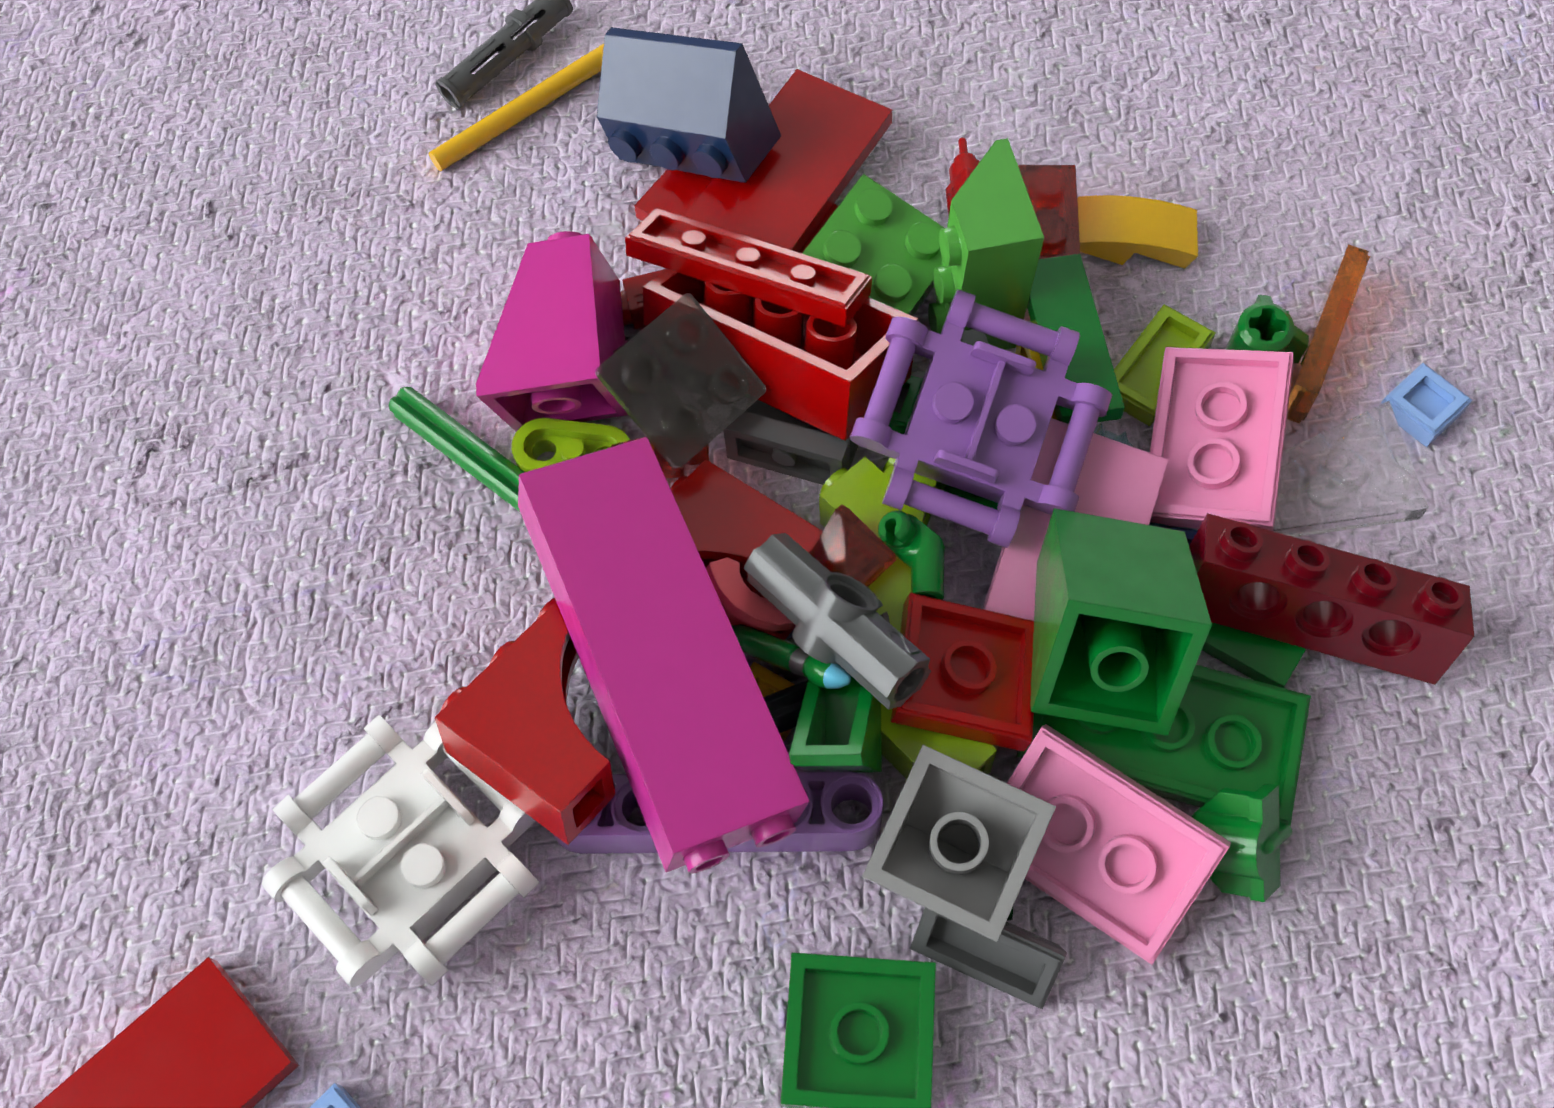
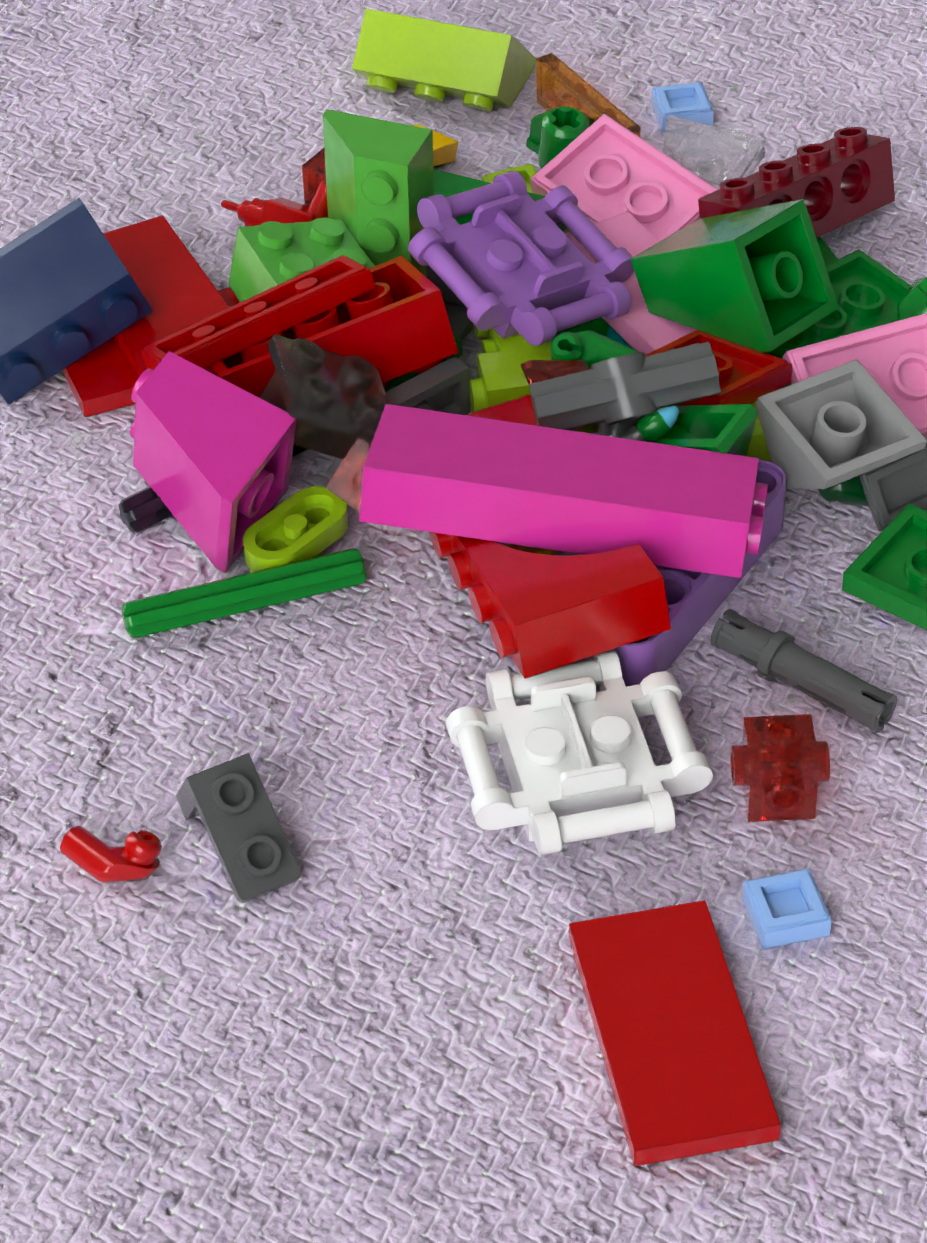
camera: 60 degrees left, 20 degrees down
none -> red arm [60,826,162,882]
none -> dark grey bracket [176,753,301,903]
none -> lime slope [352,9,537,112]
none -> dark grey pin [710,609,897,733]
none -> clear red brick [730,714,830,822]

